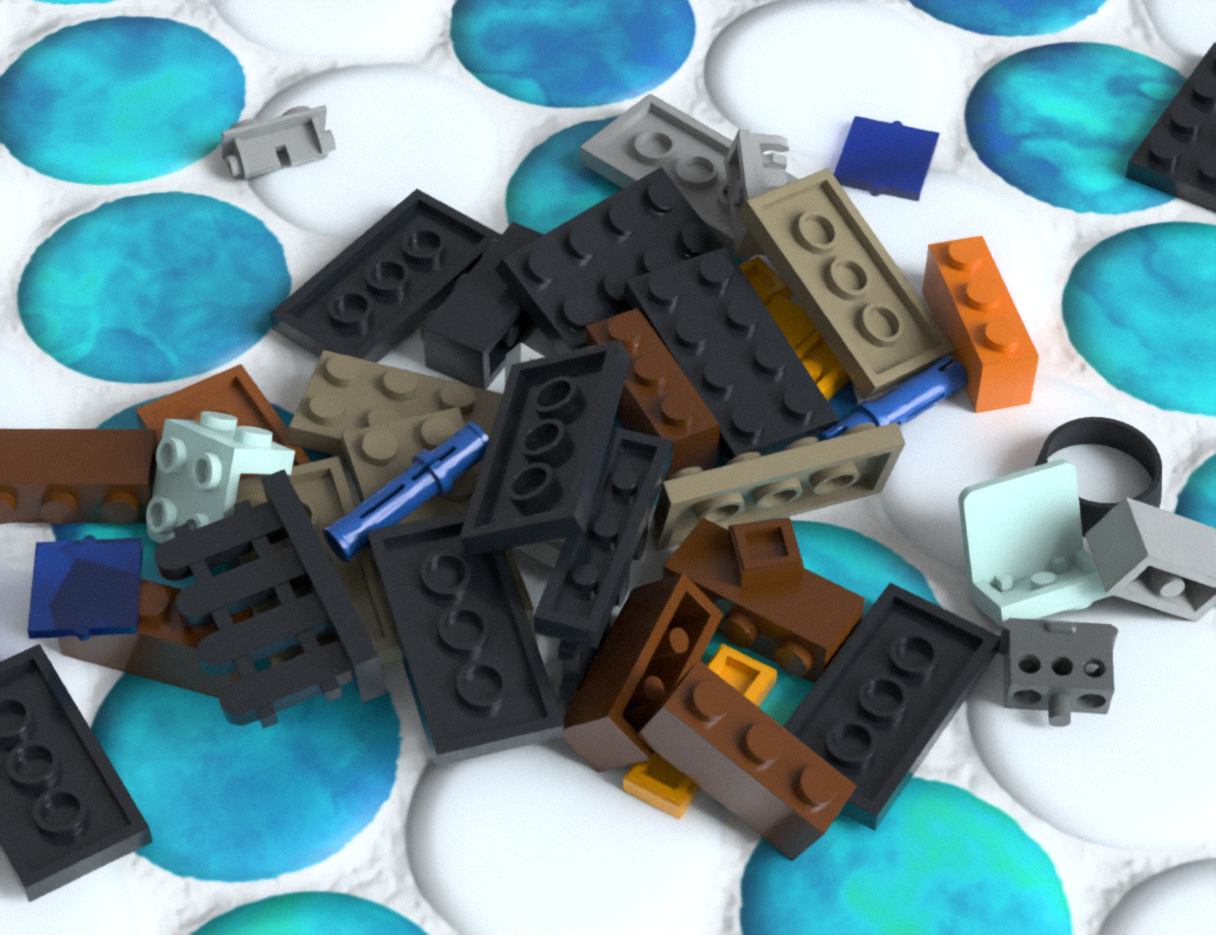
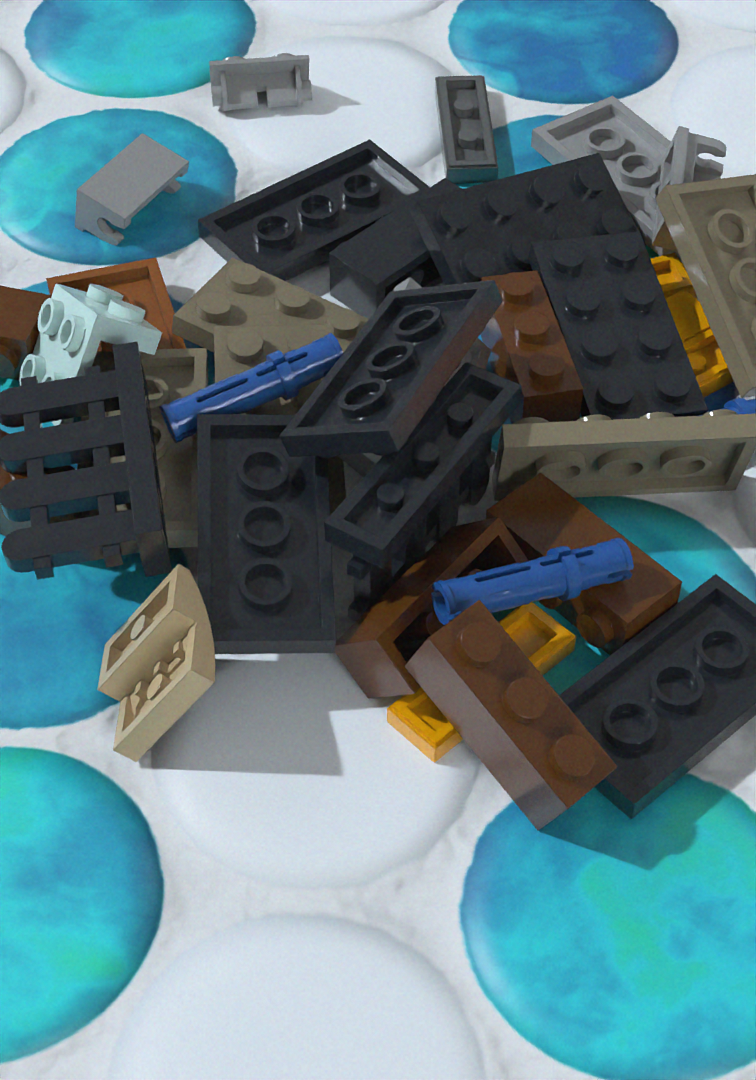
camera: 15 degrees right, 0 degrees up
reddish brown tile [728,517,804,588] -> none
none -> light grey hinge [75,133,189,245]
none -> tan slope [97,564,215,762]
none -> blue pin [431,538,634,625]
none -> dark grey tile [435,75,498,184]

